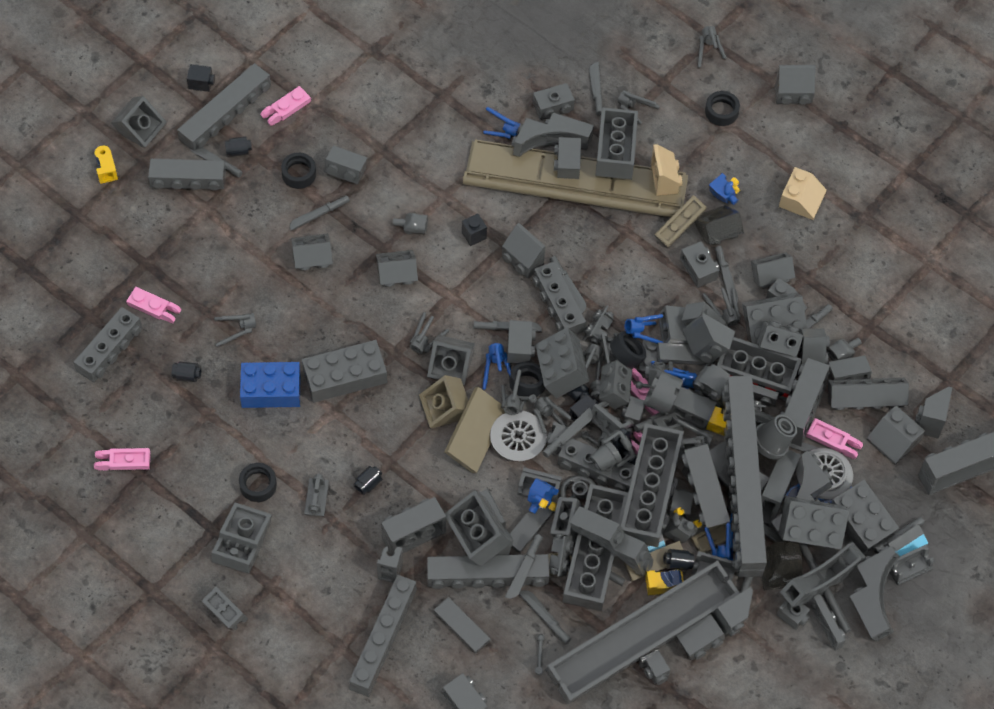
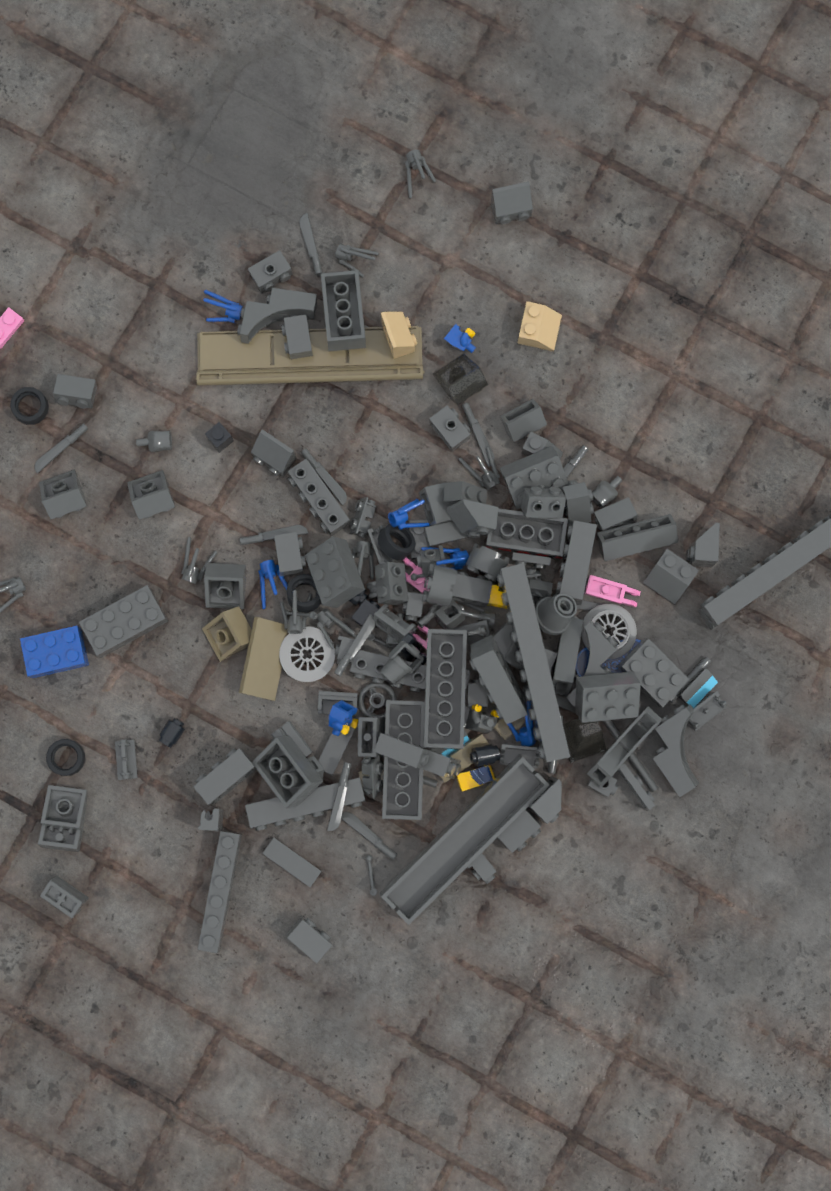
camera: 10 degrees left, 20 degrees up
dark tan tile [655,195,707,248] -> none
black tyre [705,91,740,126] -> none

